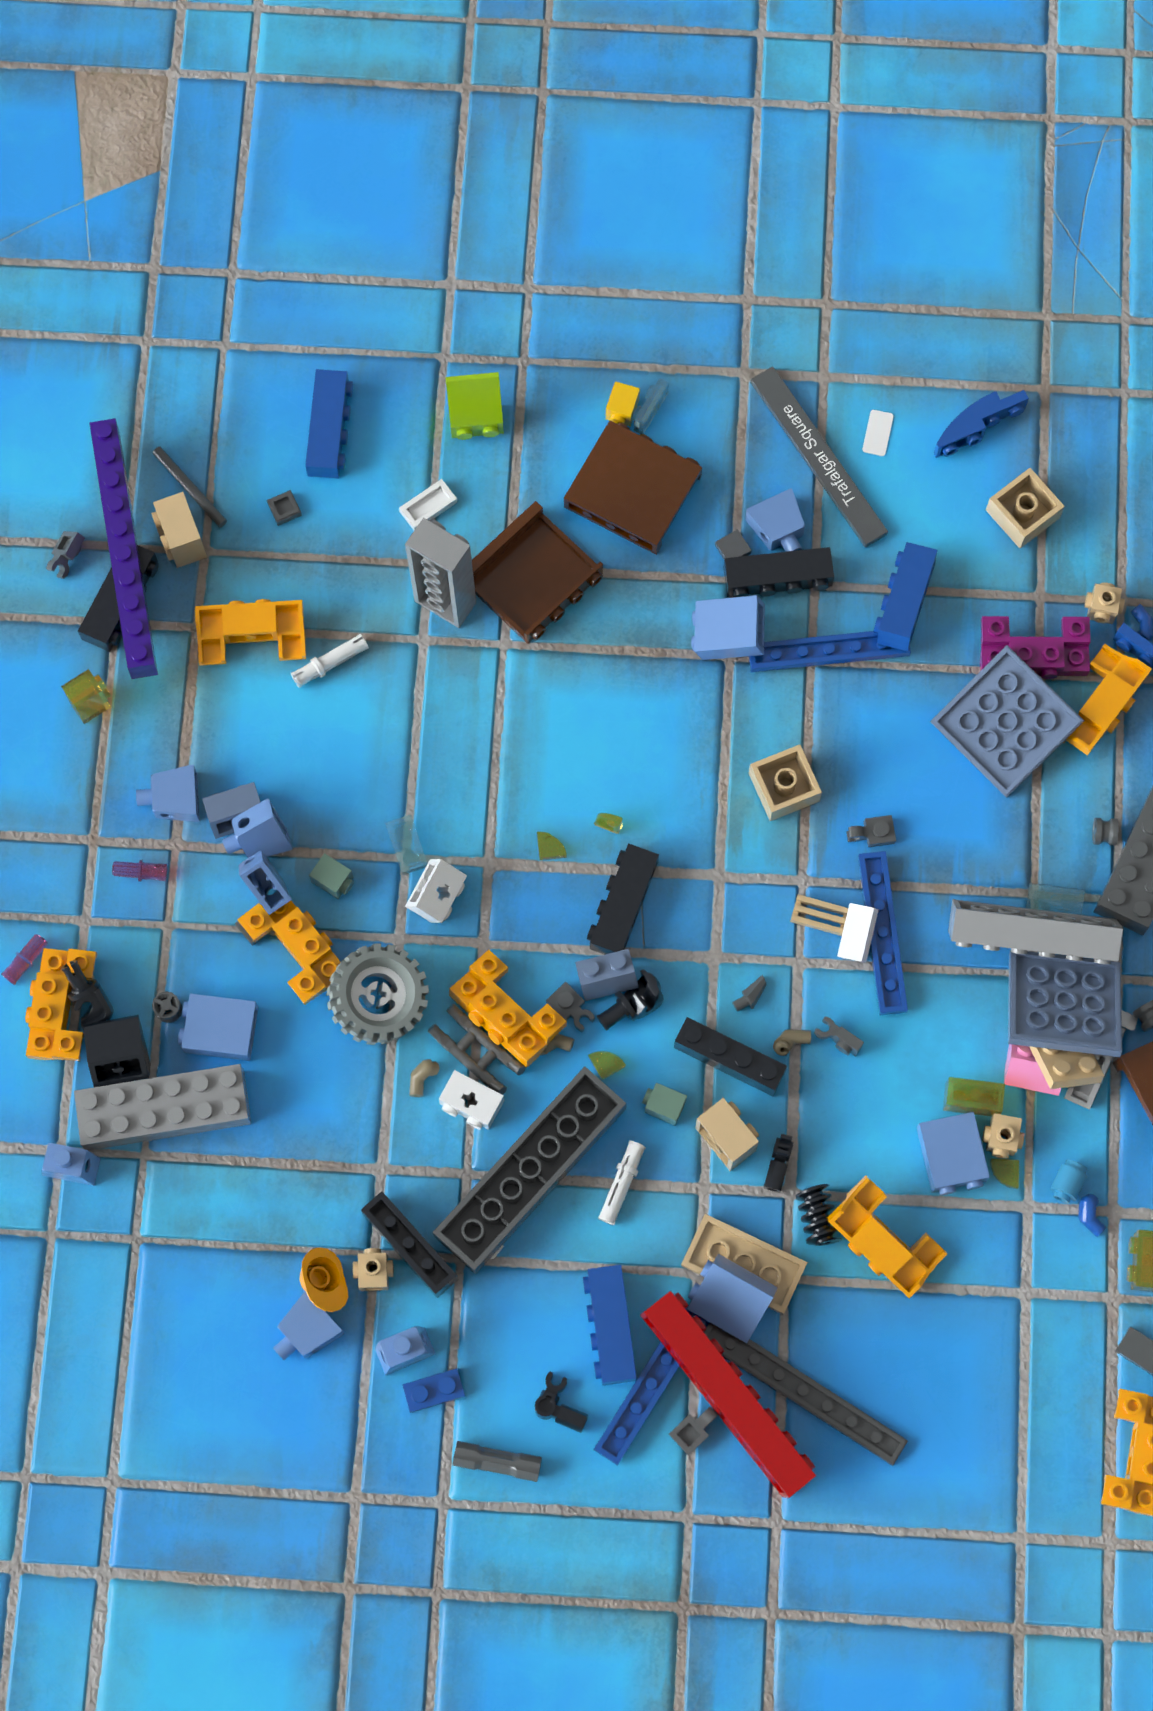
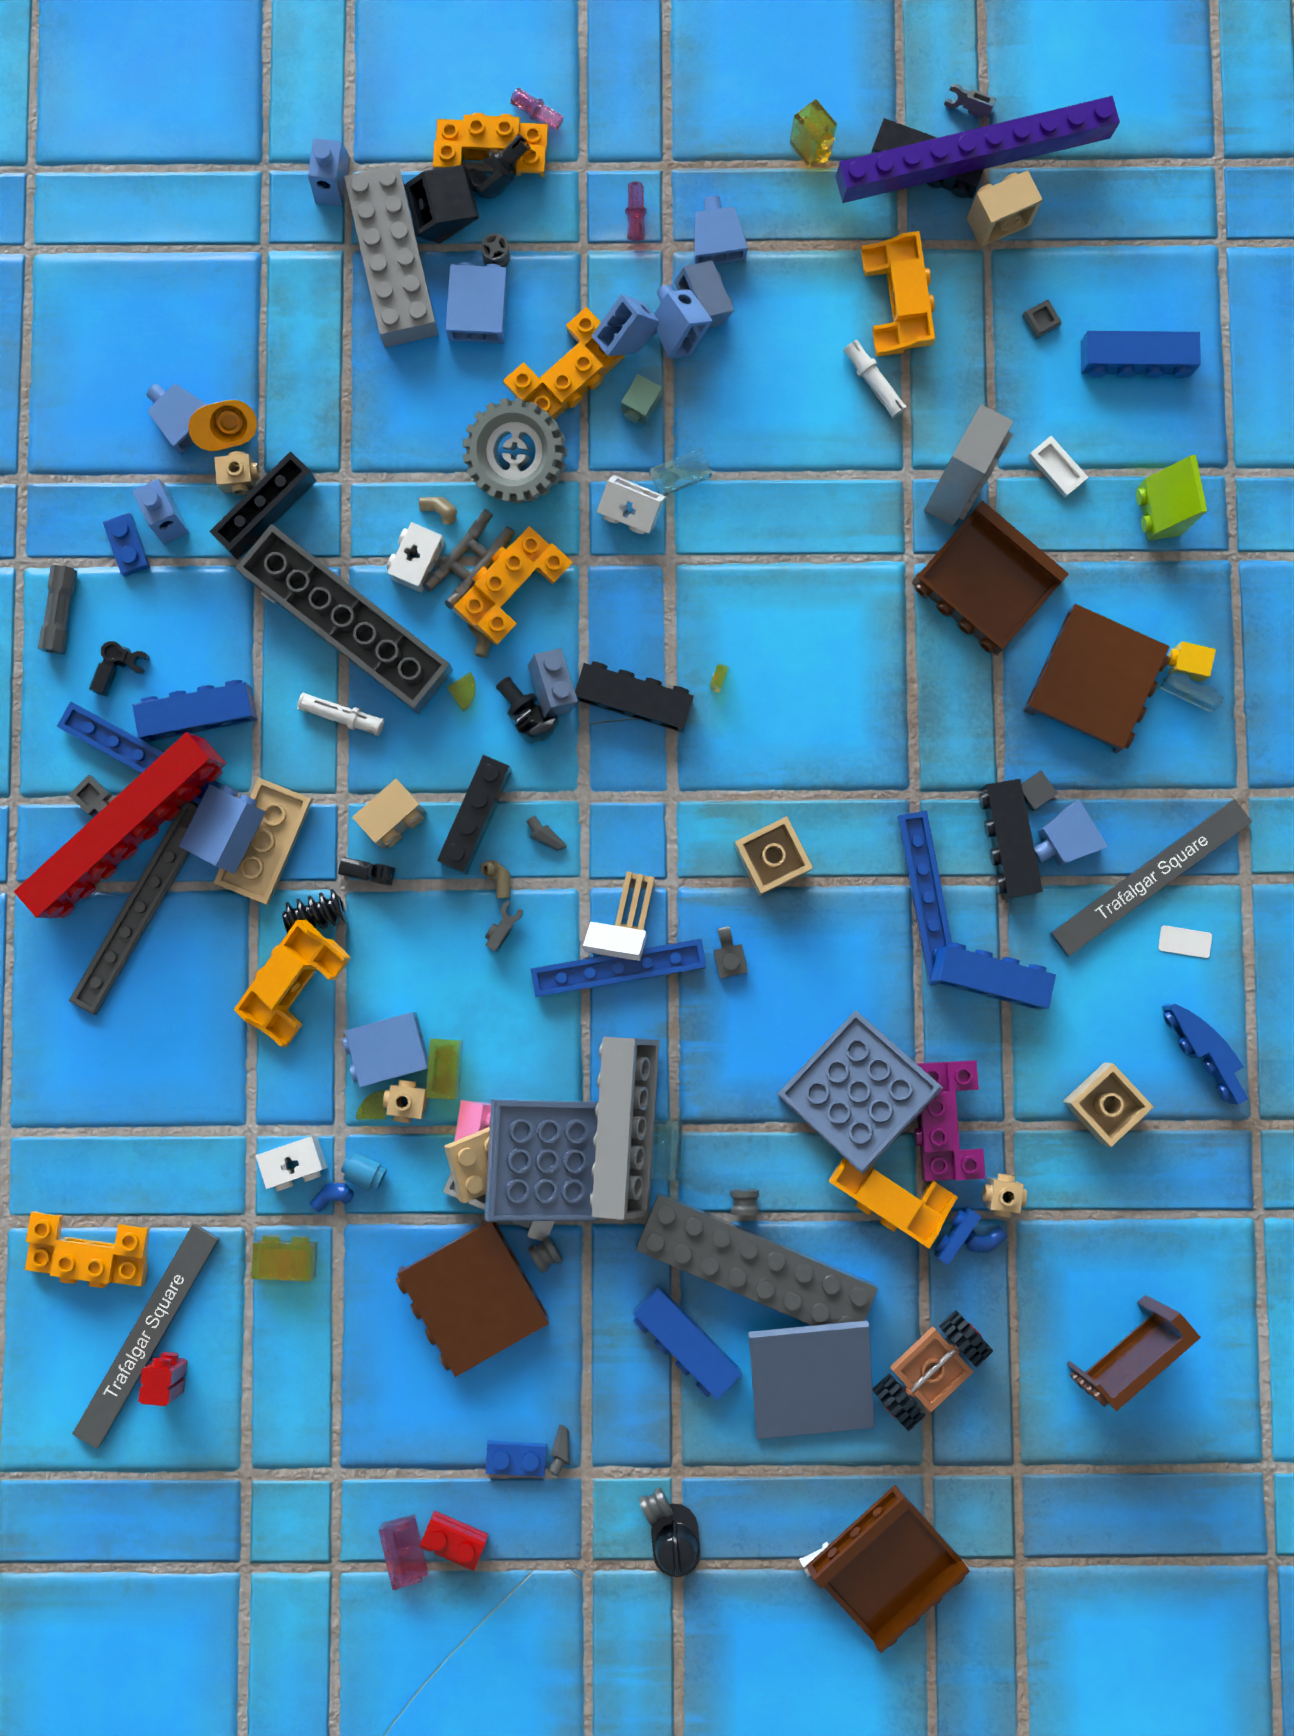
camera: 85 degrees right, 10 degrees up
dark grey bar [153,446,227,528] -> none
clear yellow tile [537,832,567,860] -> none
dark grey plate [546,982,595,1032] -> none
sand green brick [642,1083,687,1126] -> none
medium blue brick [691,595,765,660] -> none
none -> white brick [255,1135,328,1192]

